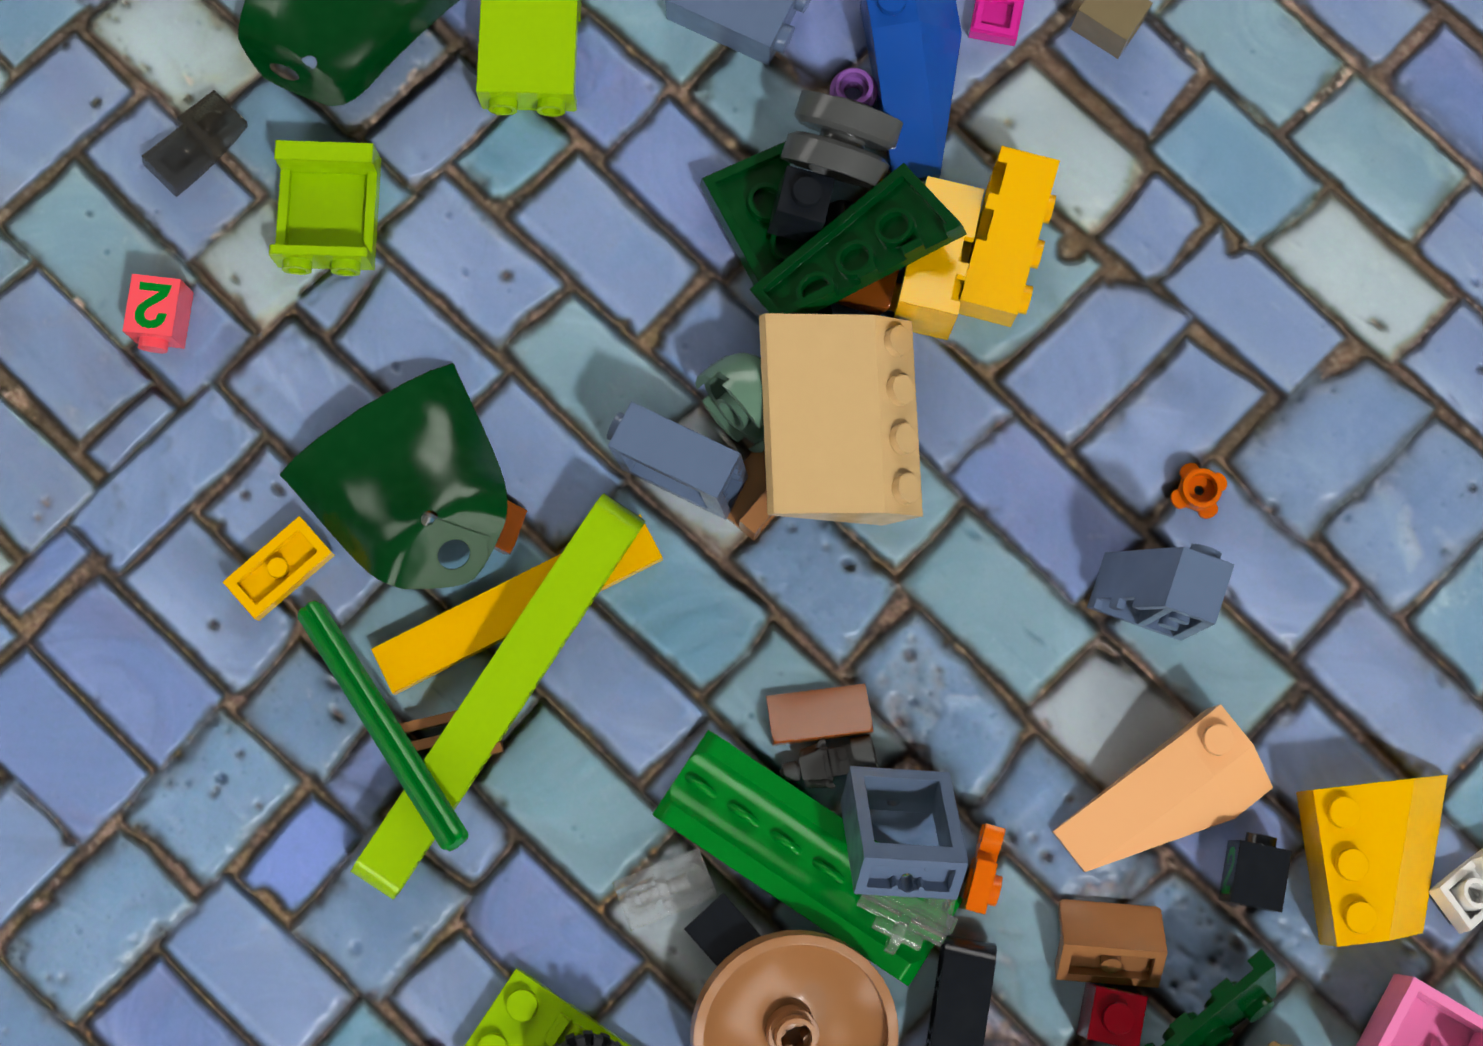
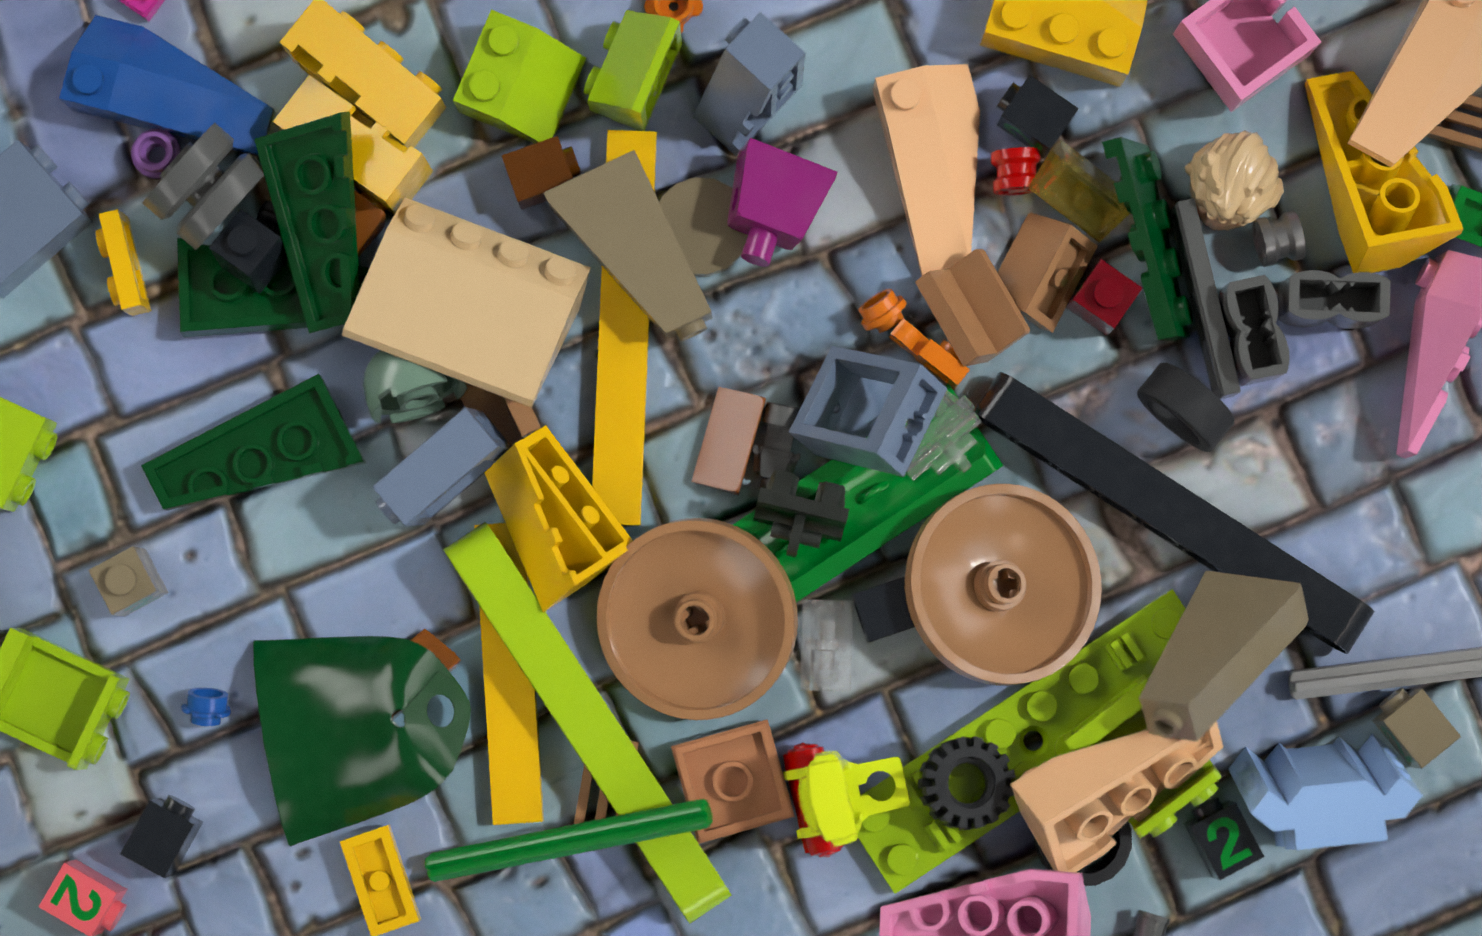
camera: 65 degrees left, 5 degrees up
none -> dark tan brick [88,546,169,617]
none -> yellow plate [95,209,151,316]
none -> black brick [120,795,203,878]
none -> dark green wing [141,374,366,511]
none -> blue plate [181,687,231,726]
none -> lime slope [453,9,586,143]
none -> yellow wedge [484,425,633,613]
none -> reddish brown brick [501,136,582,210]
none -> dark tan slope [544,150,713,341]
none -> lime slope [583,10,682,131]
none -> yellow tile [592,130,657,526]
none -> medium nougat dish [597,518,798,720]
none -> dark tan tile [659,177,748,277]
none -> nougat plate [671,719,795,844]
none -> magenta torso [727,138,838,267]
none -> pearl dark grey hips [753,470,849,558]
none -> neon yellow piece [783,742,910,858]
none -> orange plate [858,288,907,333]
none -> medium nougat panel [915,249,1030,367]
none -> red wheel [990,147,1043,195]
none -> clear yellow slope [1029,139,1130,242]

